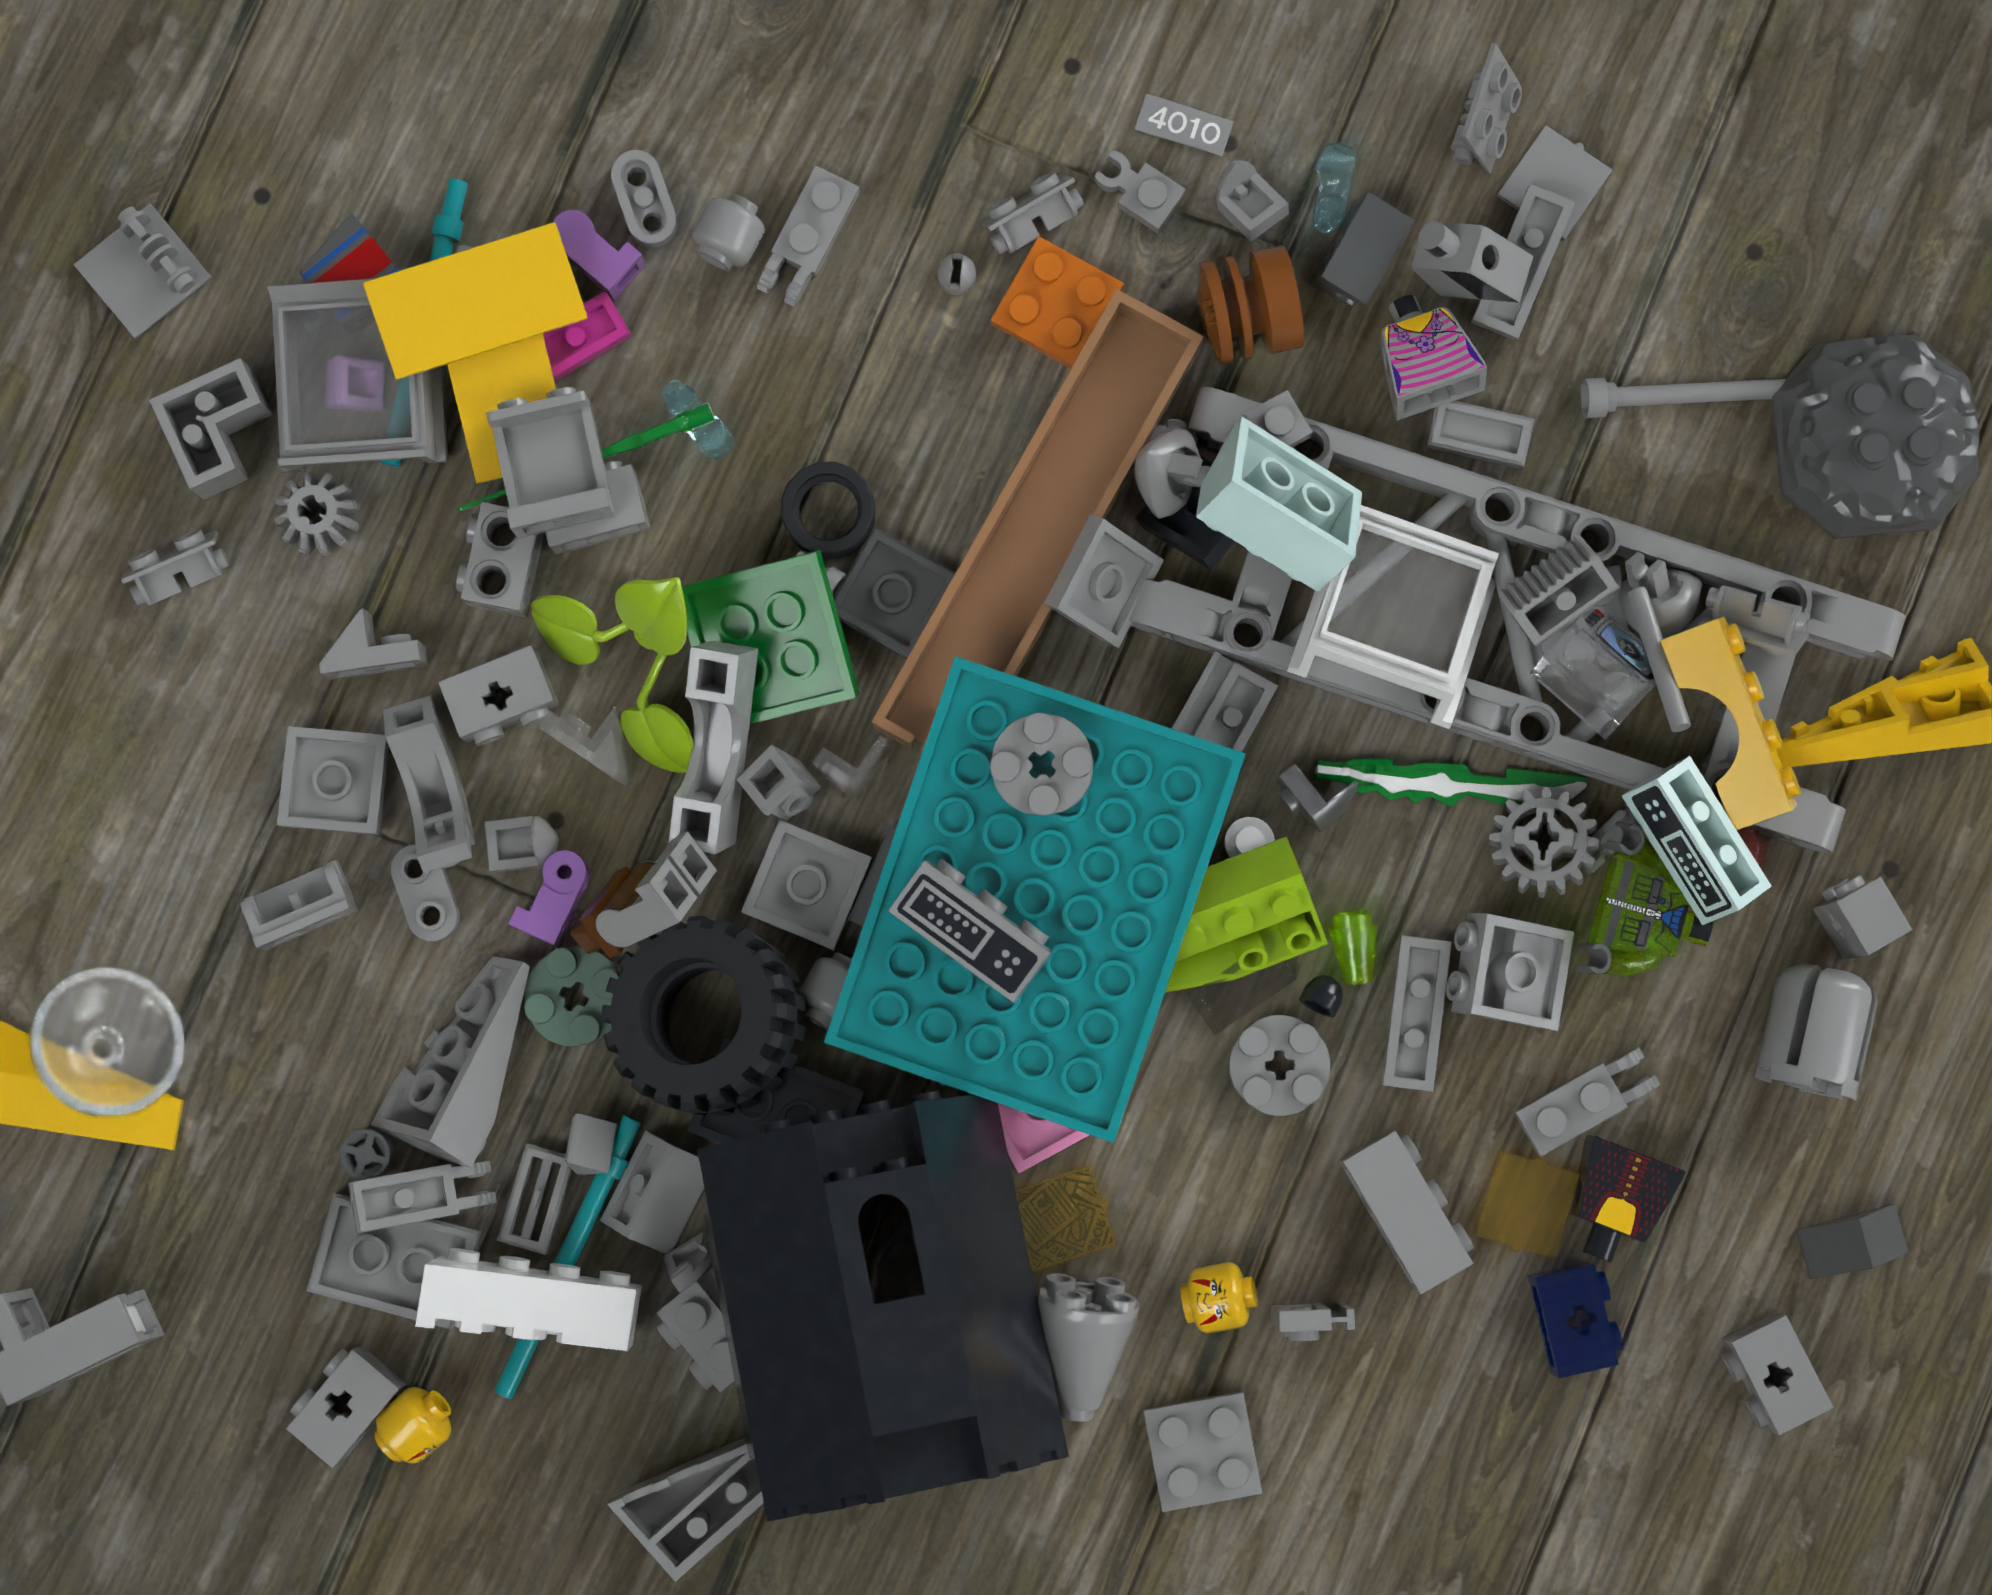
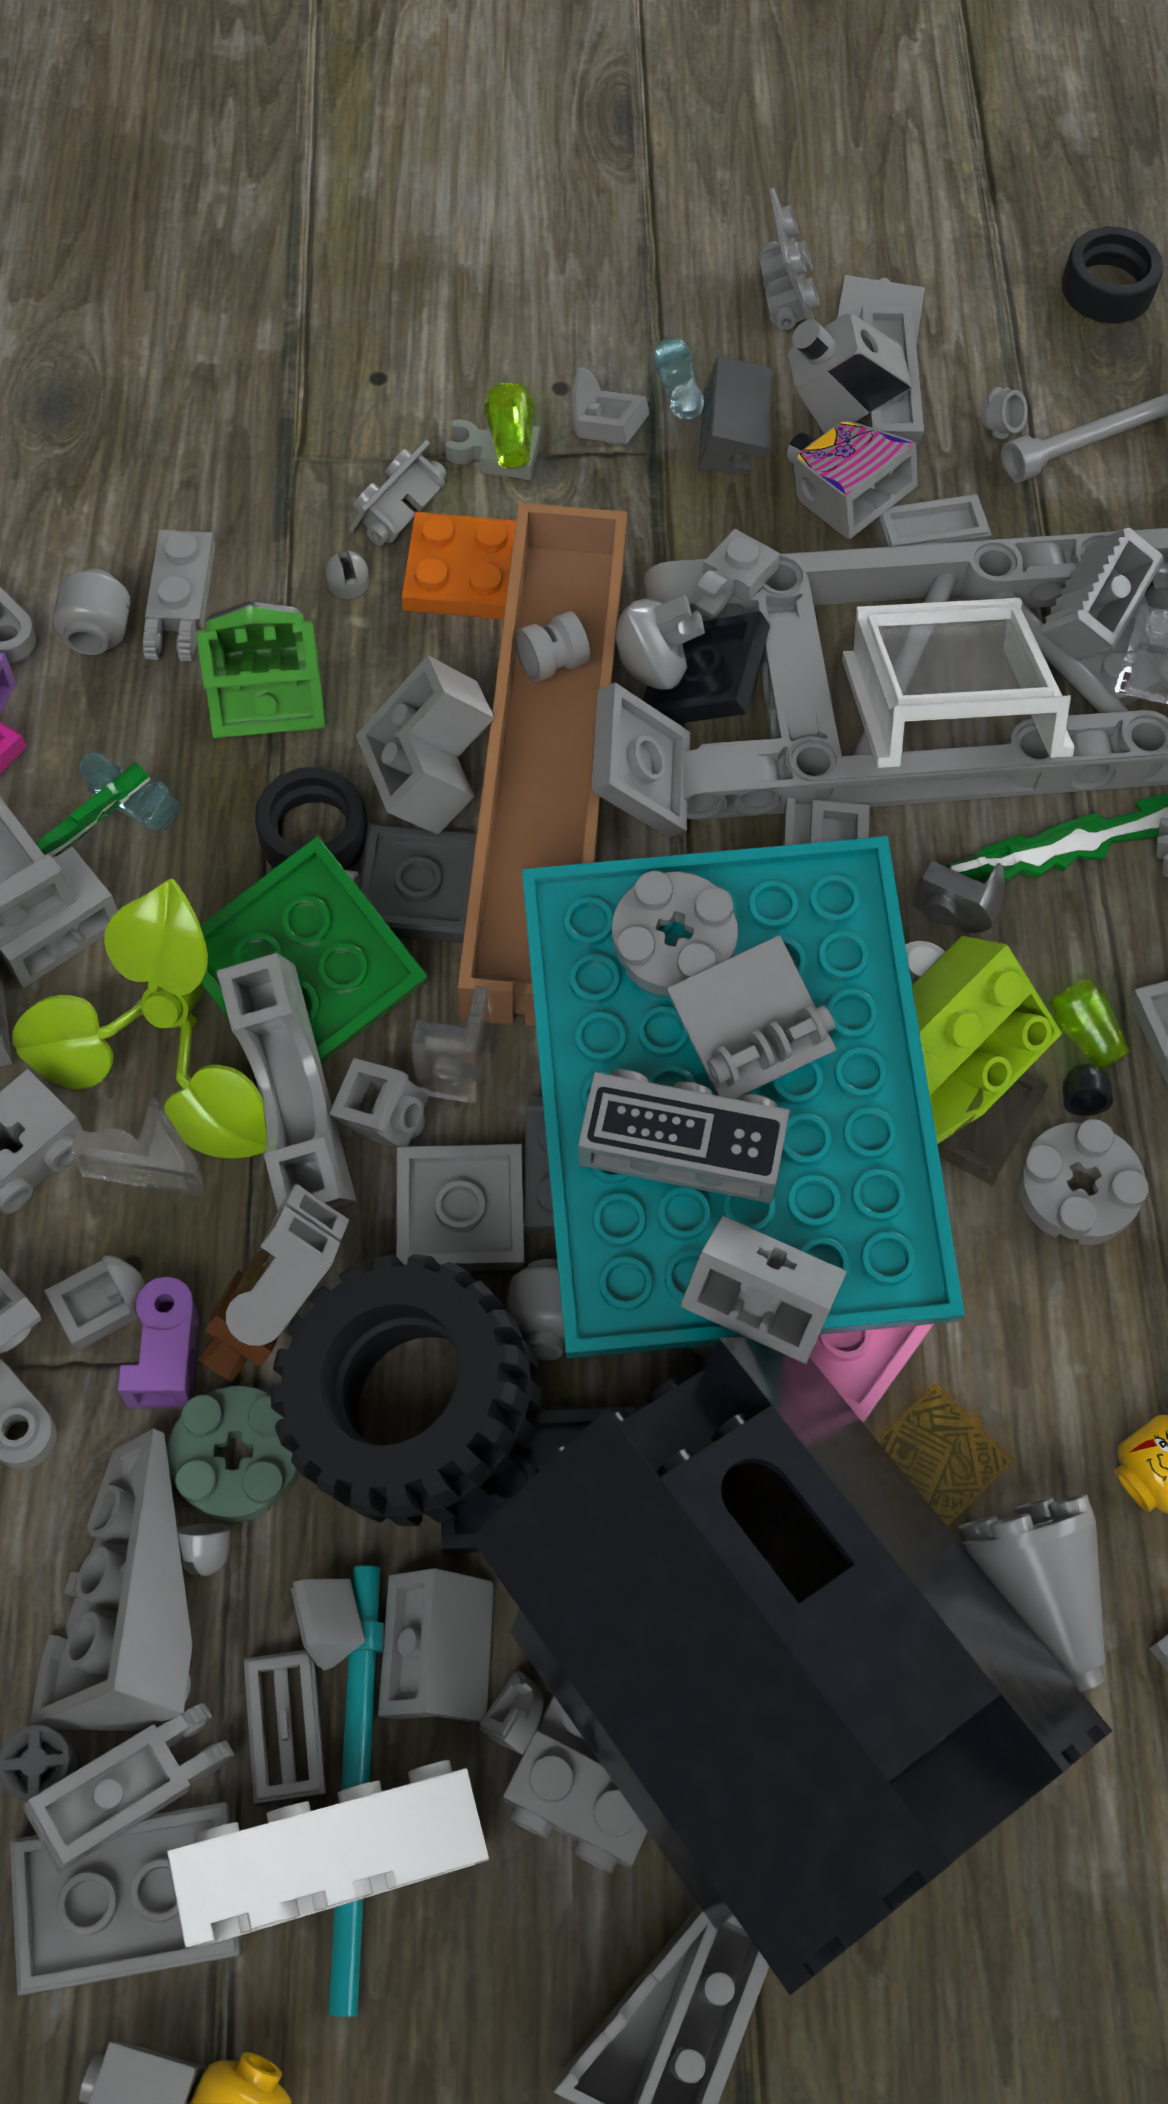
camera: 30 degrees left, 20 degrees down
light grey sticker [1134,94,1234,156] -> none
light aqua slope [1196,416,1362,592] -> none
dark orange wheel [1197,245,1304,365] -> none
none -> light grey hinge [177,1523,230,1576]
none -> bright green piece [196,601,326,738]
none -> light grey brick [356,655,495,835]
none -> clear neon green cone [483,383,535,469]
none -> light grey wheel [515,611,590,683]
none -> light grey hinge [666,935,836,1099]
none -> light grey brick [680,1216,847,1364]
none -> light grey plate [981,387,1028,439]
none -> black tyre [1062,226,1163,323]

